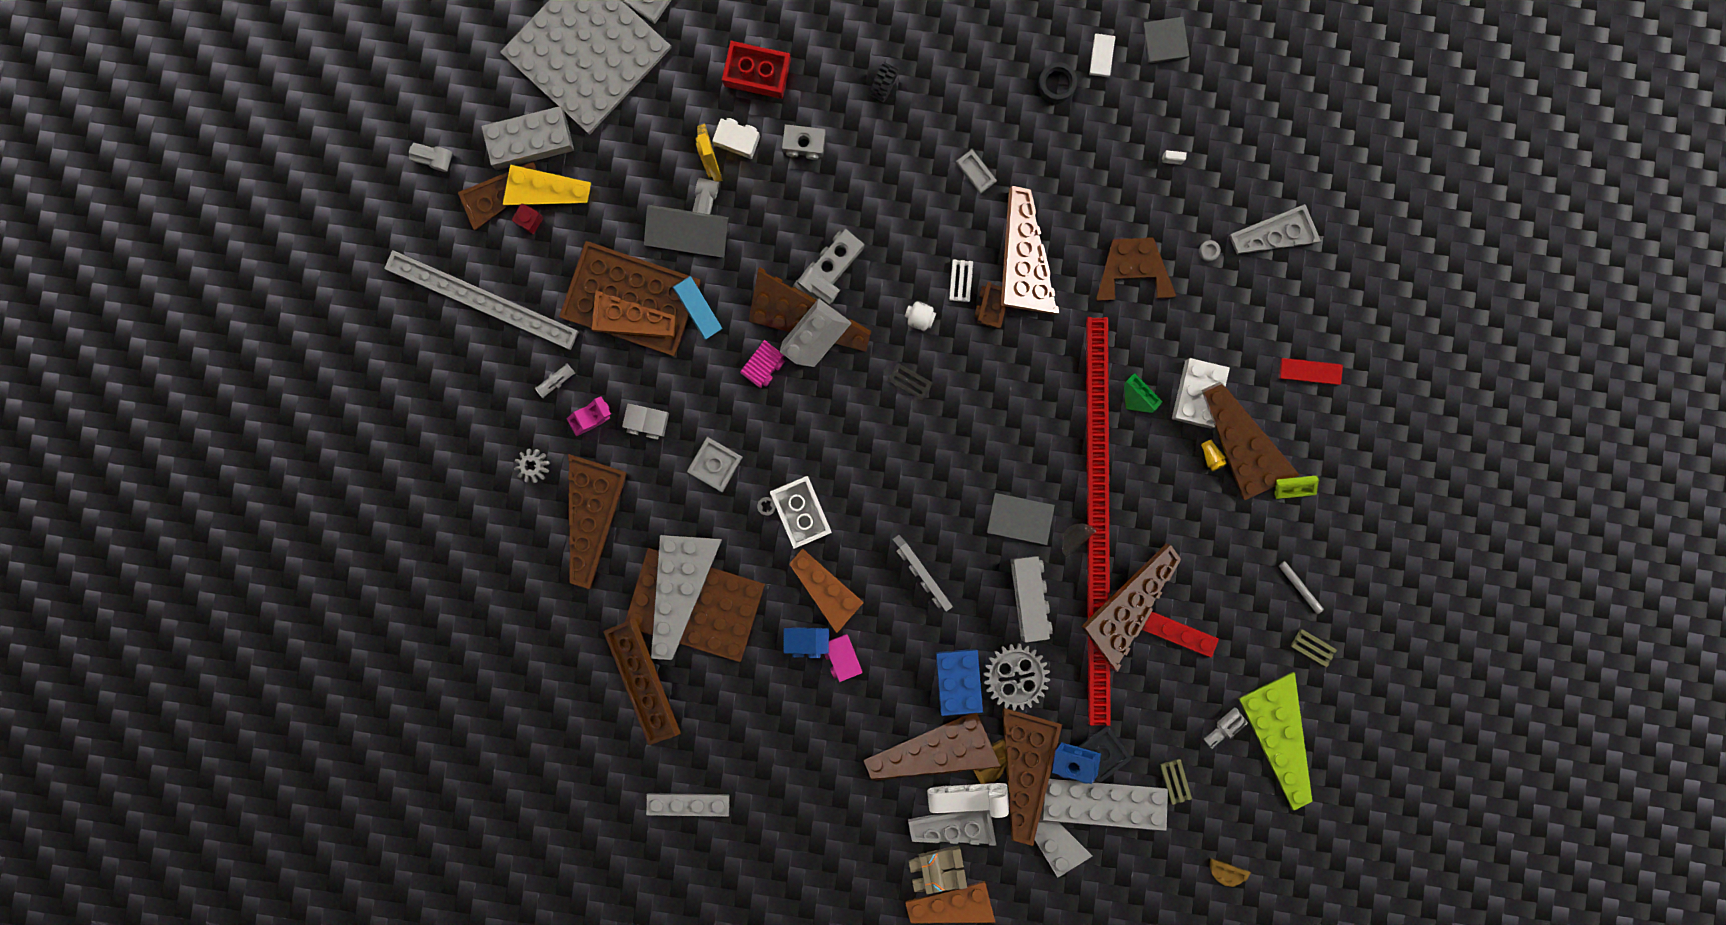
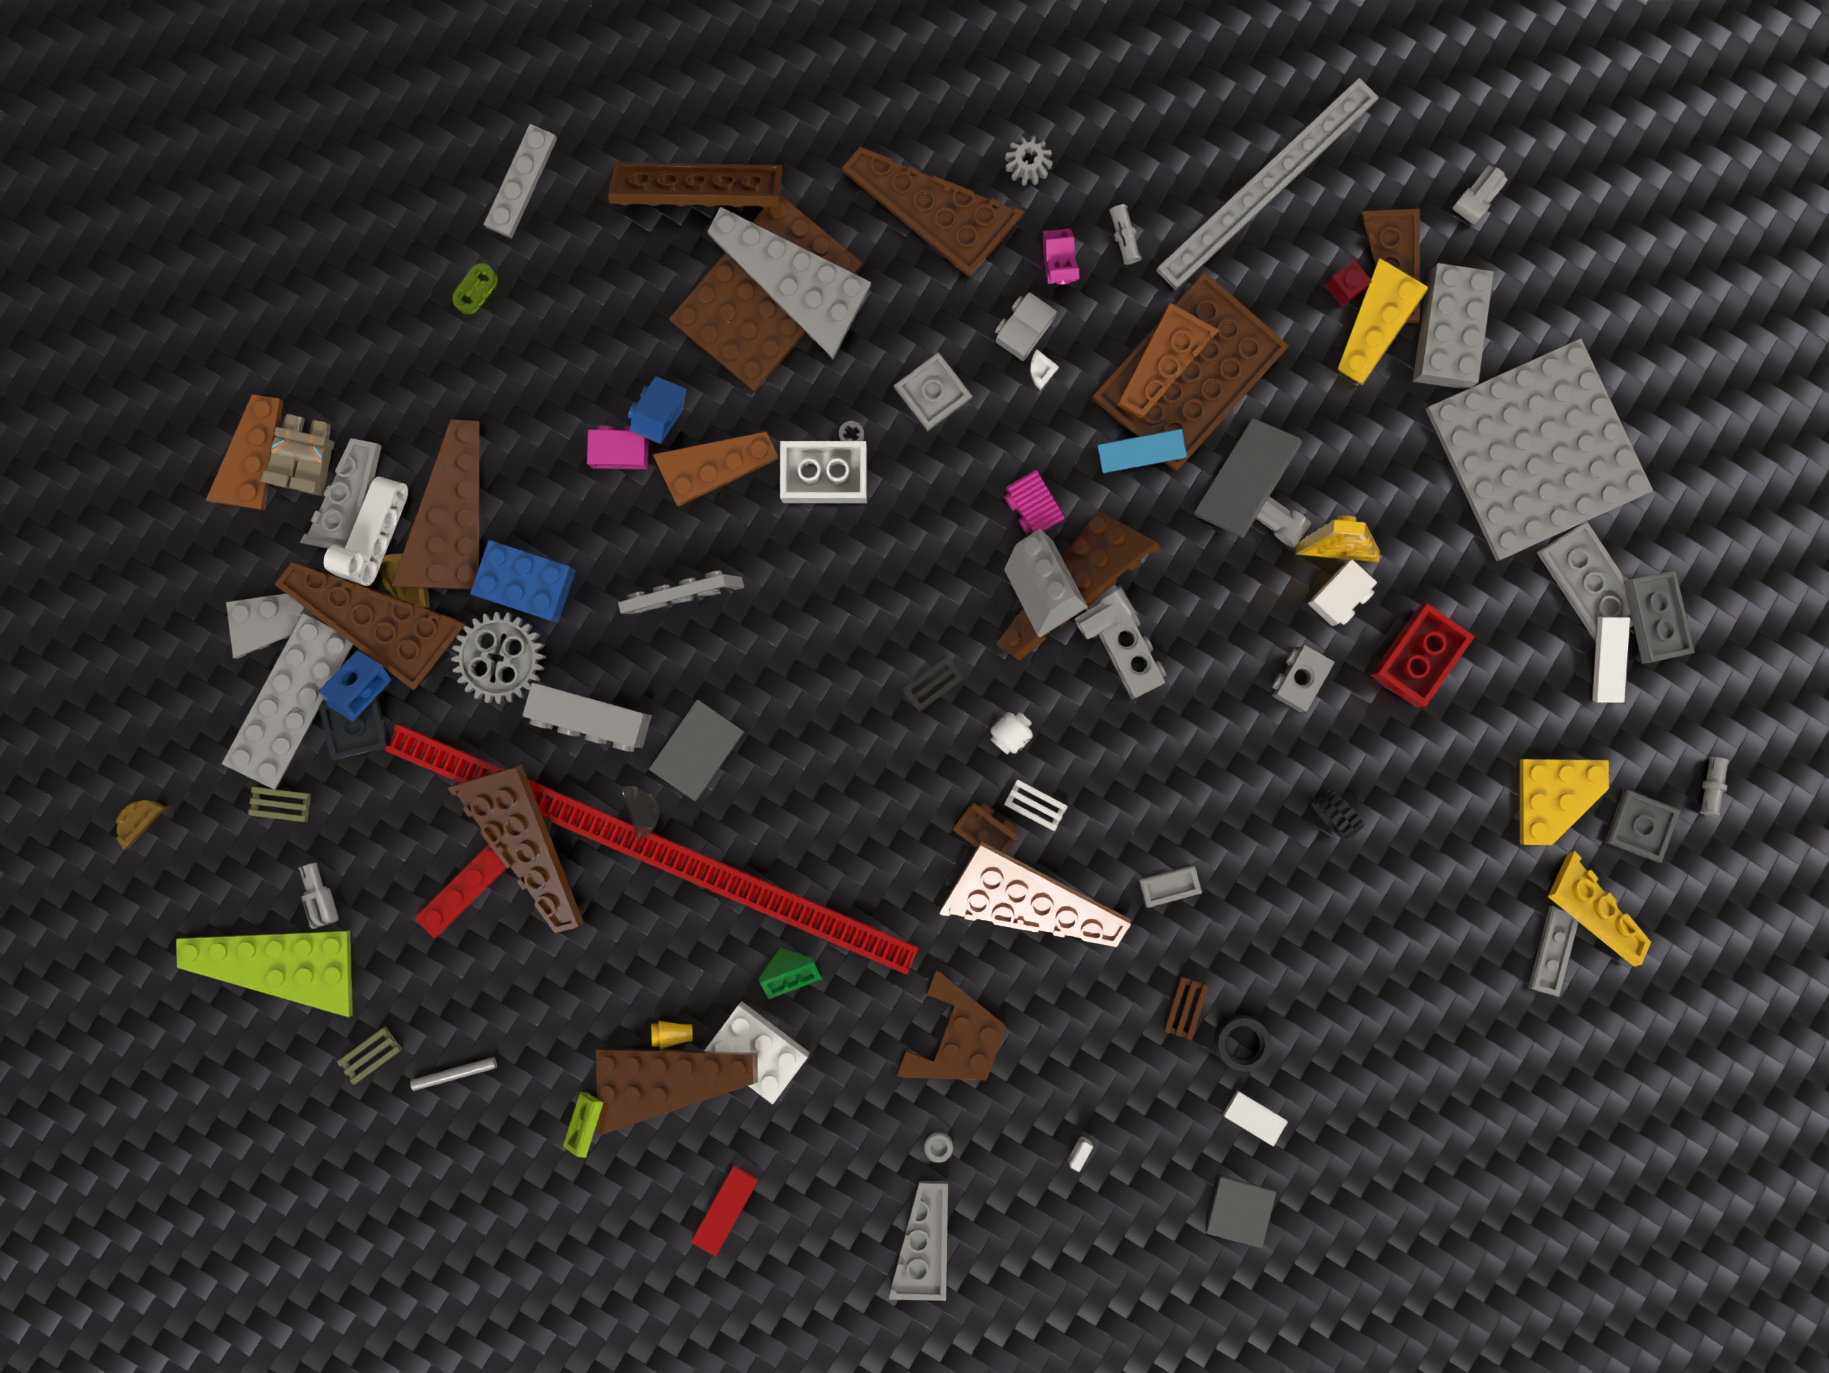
camera: 120 degrees right, 0 degrees up
none -> clear neon green beam [453,264,497,314]
none -> white tile [1030,350,1059,390]
none -> reddish brown tile [1163,976,1209,1040]

